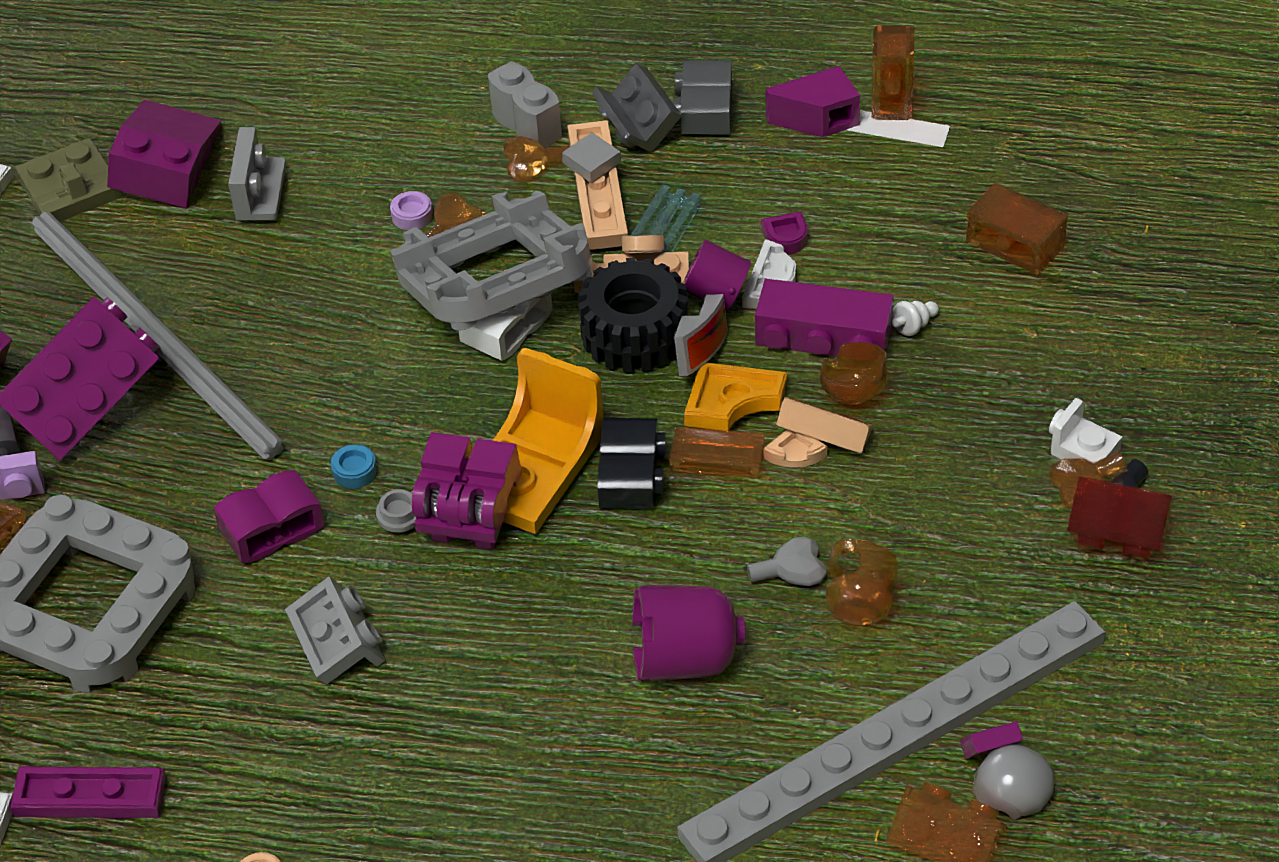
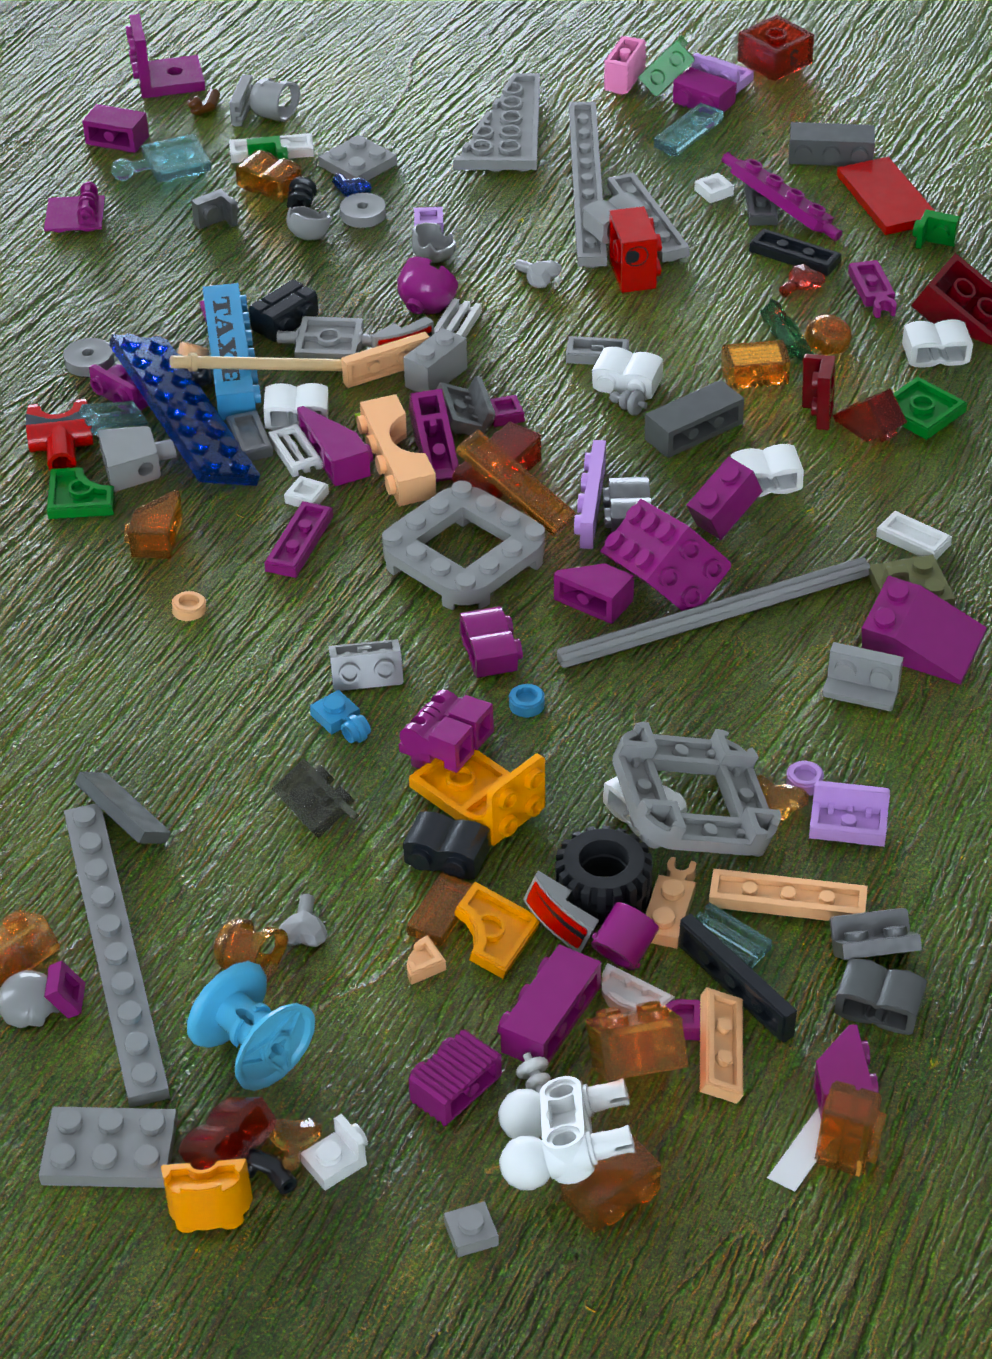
camera: 105 degrees right, 5 degrees down
light grey brick [488,61,562,151] -> none
clear orange rock [503,136,570,181] -> none
light grey tile [562,132,621,183] -> none
light nougat tile [622,235,664,253] -> none
magenta cylinder [632,585,745,681] -> none
light nougat slope [776,397,873,453] -> none
clear orange hair [820,342,887,405] -> none
none -> light grey plate [39,1107,178,1188]
none -> dark grey tile [75,771,171,844]
none -> light orange cylinder [161,1158,253,1233]
none -> medium azure piece [187,961,315,1091]
none -> clear smoke bracket [272,758,359,839]
none -> dark azure plate [310,690,371,743]
none -> magenta brick [409,1029,502,1126]
none -> light grey plate [444,1201,499,1257]
none -> white piece [498,1076,635,1190]
none -> magenta slope [554,563,634,624]
none -> clear orange brick [586,1001,689,1081]
none -> black tile [679,913,797,1043]
none -> light nougat tile [700,987,743,1104]
none -> lavender bracket [809,780,890,847]

